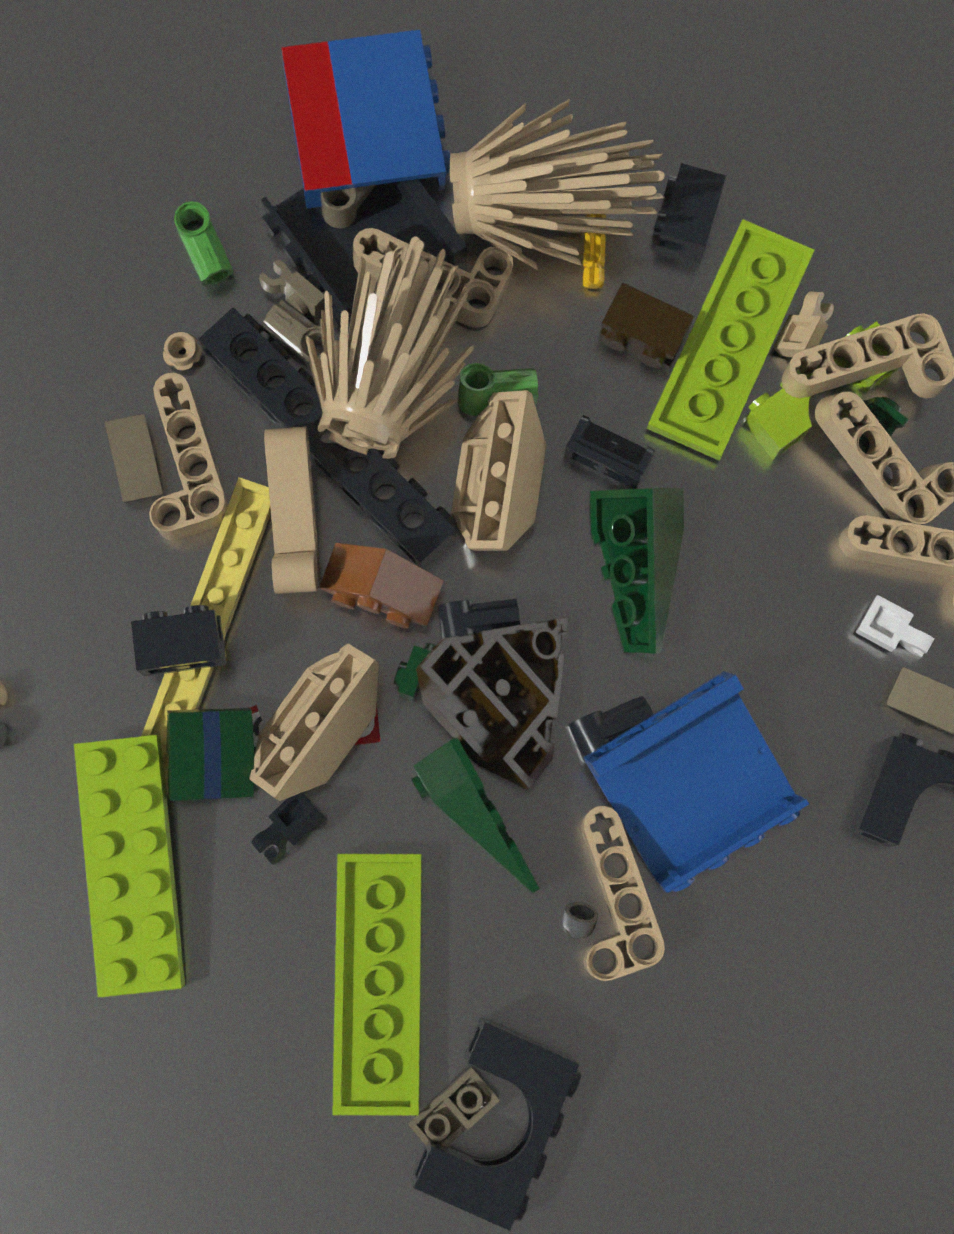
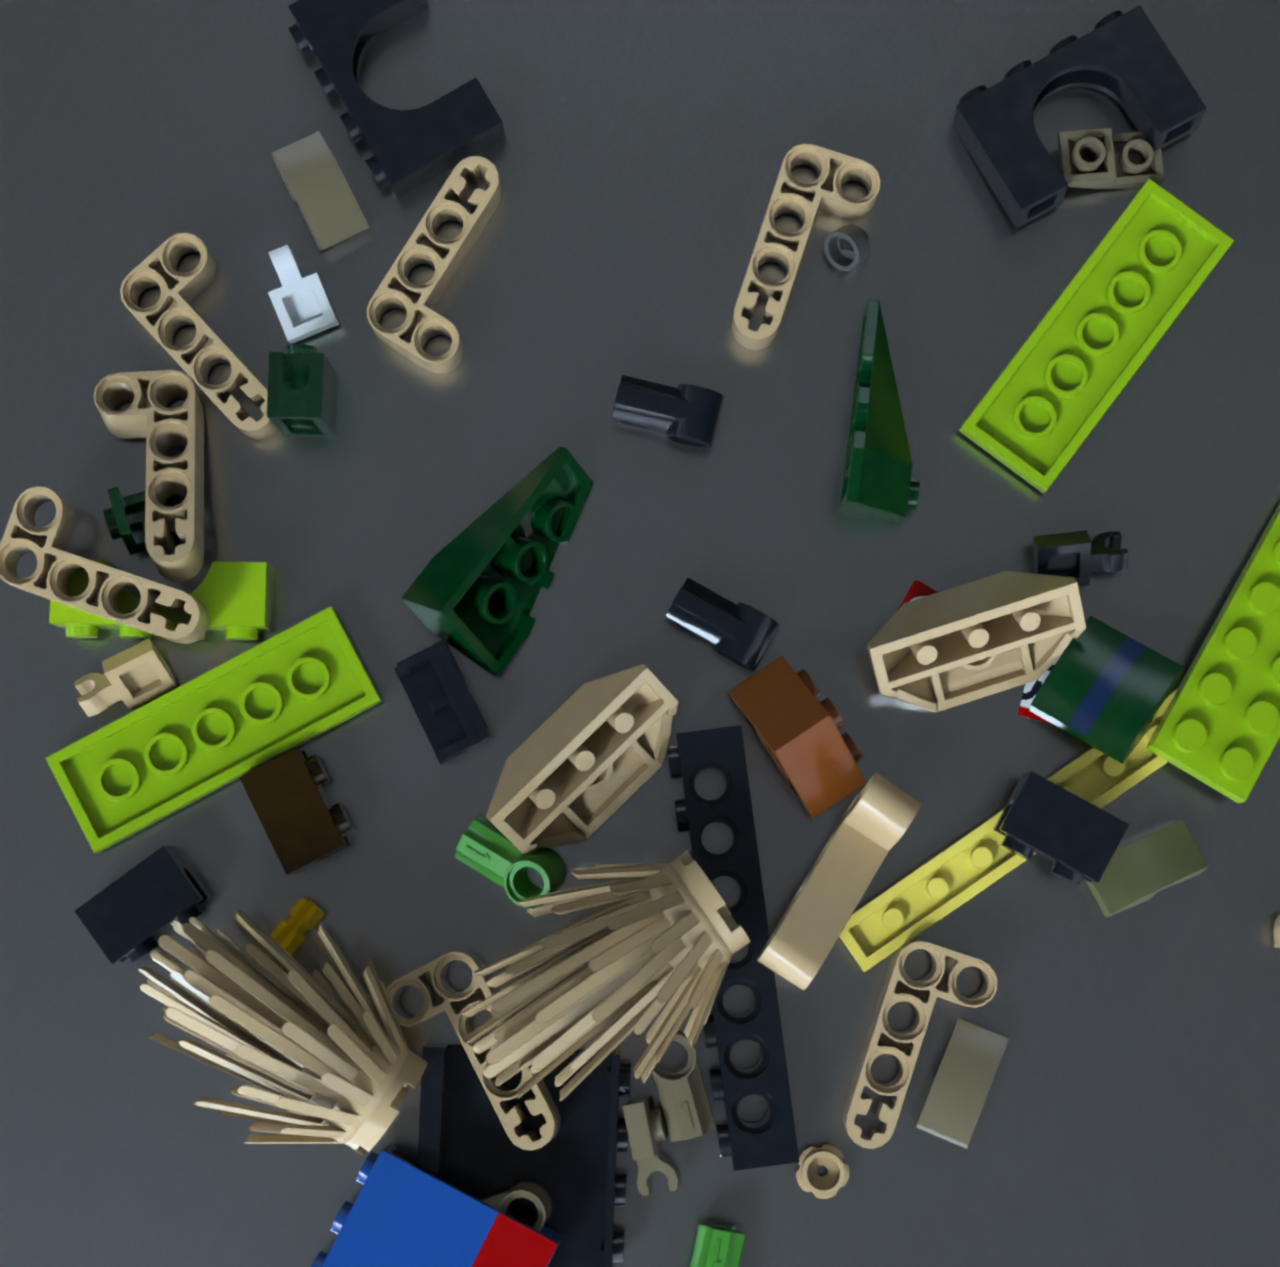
camera: 140 degrees left, 5 degrees up
dark green bracket [393,643,436,702] -> none
dark brown wedge [416,616,569,789] -> none
blue panel [583,671,809,893] -> none
none -> clear green brick [267,344,338,437]
none -> tan beam [367,156,502,374]
none -> olive slope [1085,820,1209,918]

